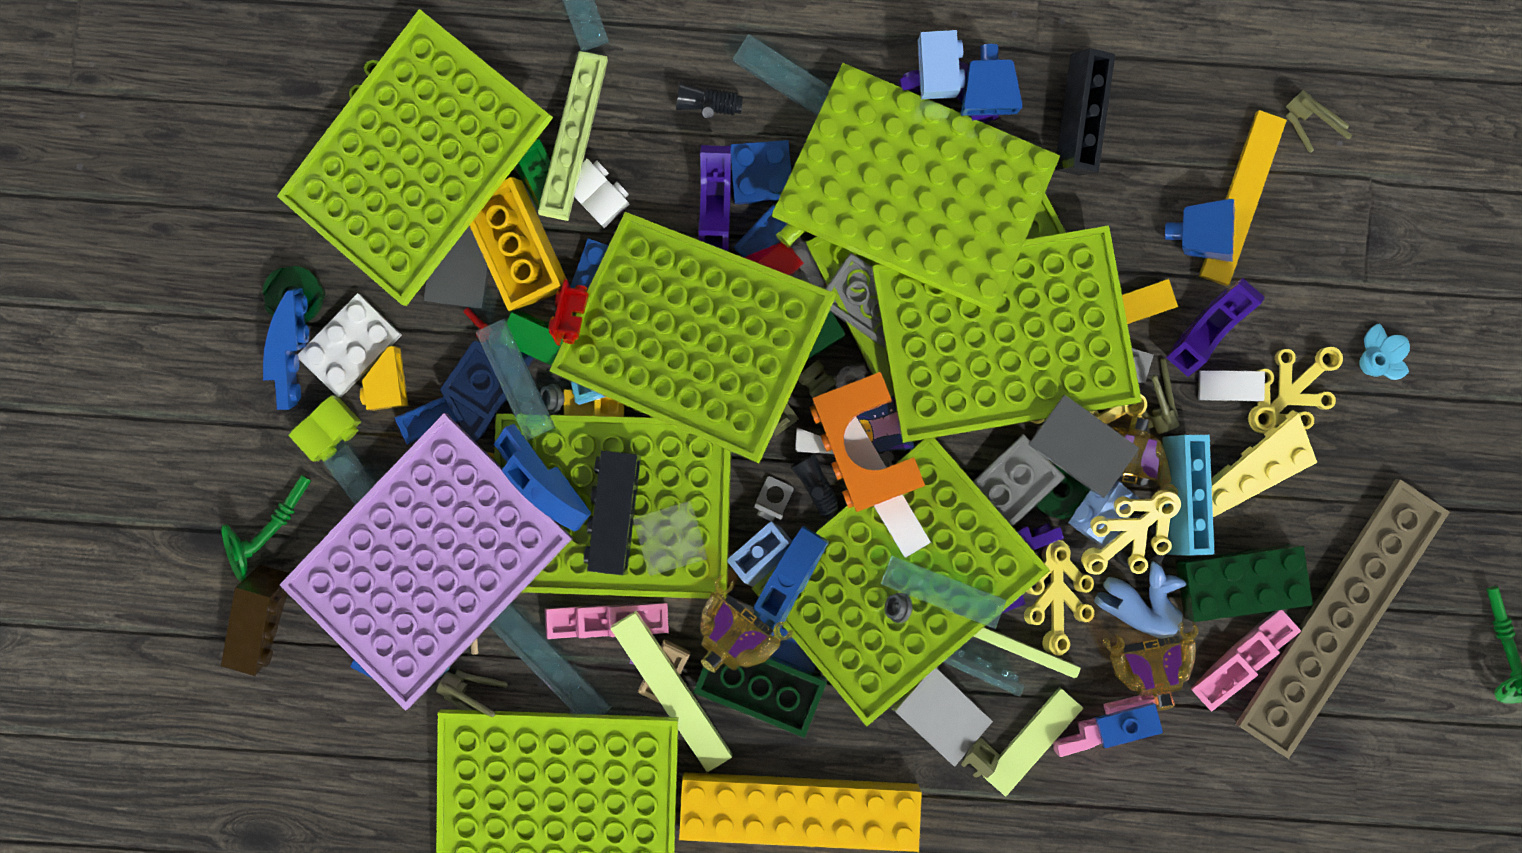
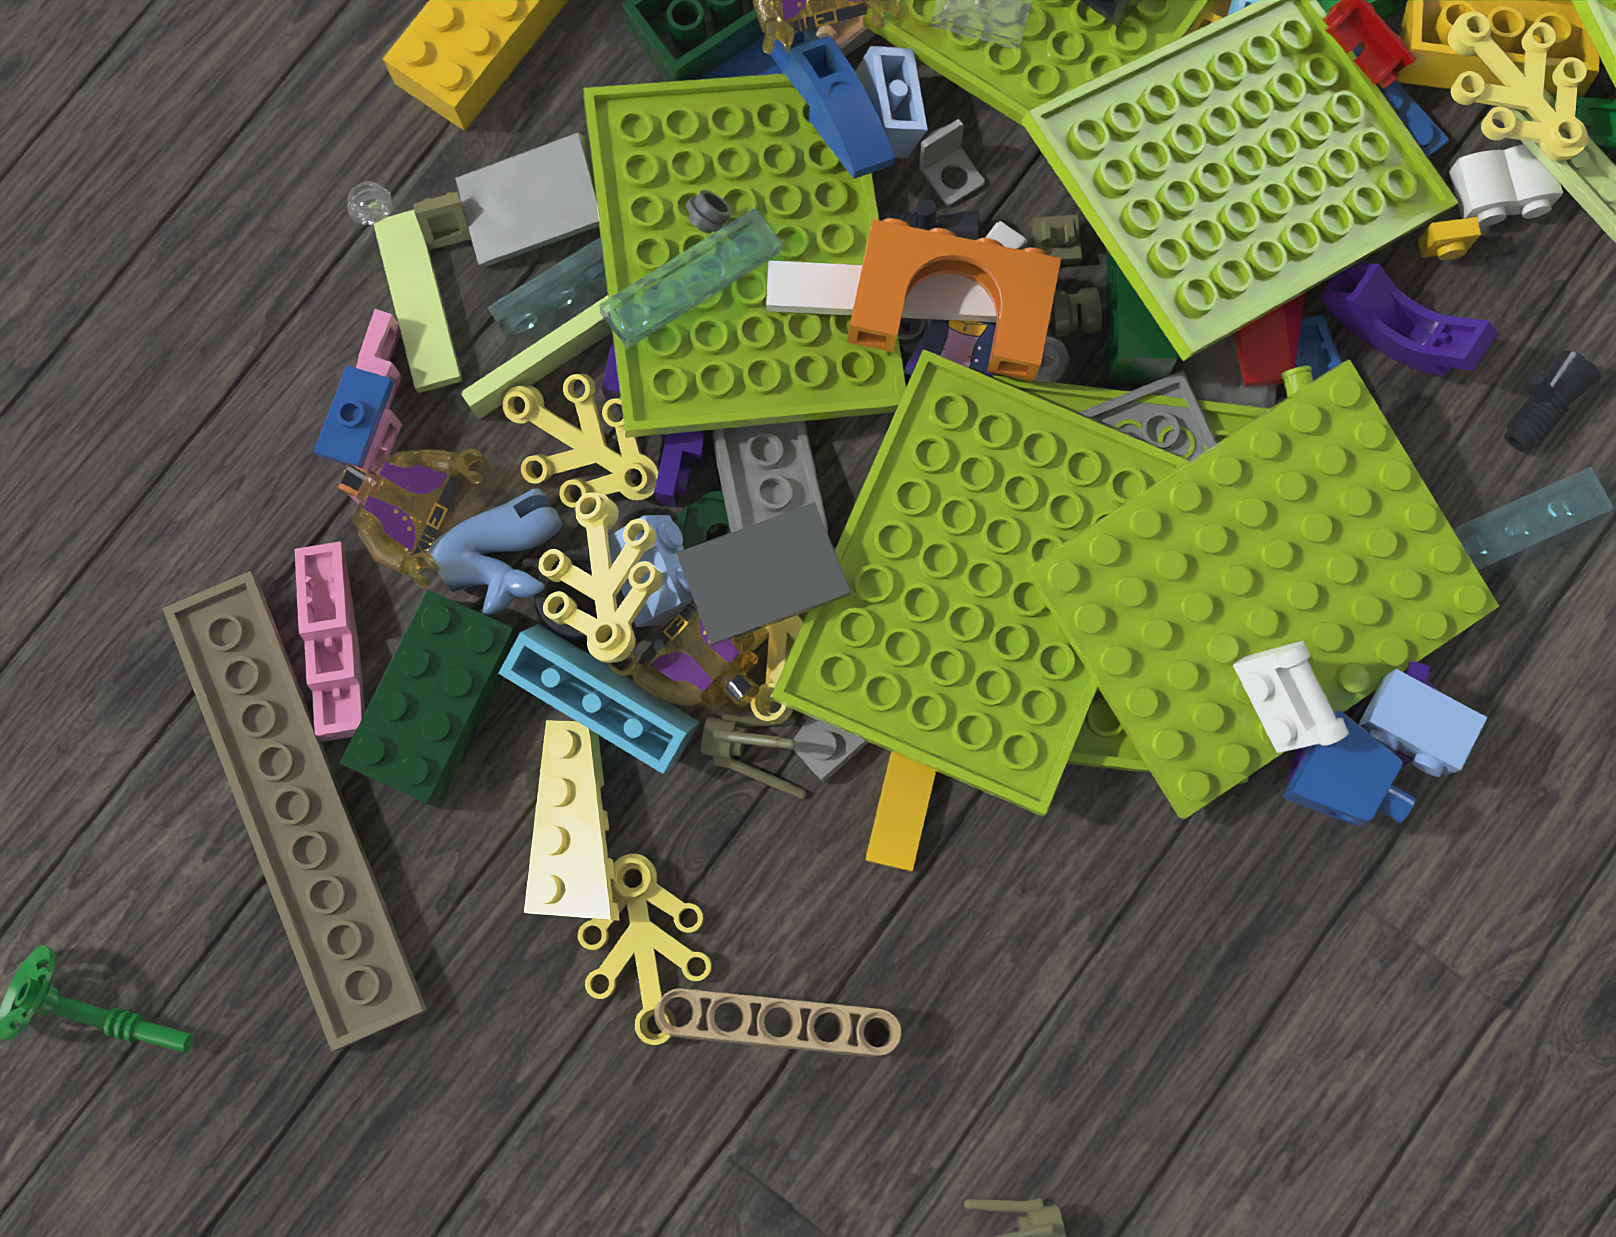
camera: 130 degrees right, 10 degrees down
blue plate [730,140,791,205] -> none
black brick [1055,48,1115,176] -> none
blue torso [1165,199,1235,262] -> none
dark purple arch [1166,278,1265,377] -> none
white slope [1198,371,1265,401] -> none
yellow tile [1199,110,1287,286] -> none
medium azure plate [1359,324,1410,380] -> none
none -> clear plate [347,181,393,225]
none -> tan beam [654,989,901,1057]
none -> white plate [1233,641,1349,753]
none -> yellow plate [1418,217,1481,260]
none -> light yellow plant [1448,12,1588,161]

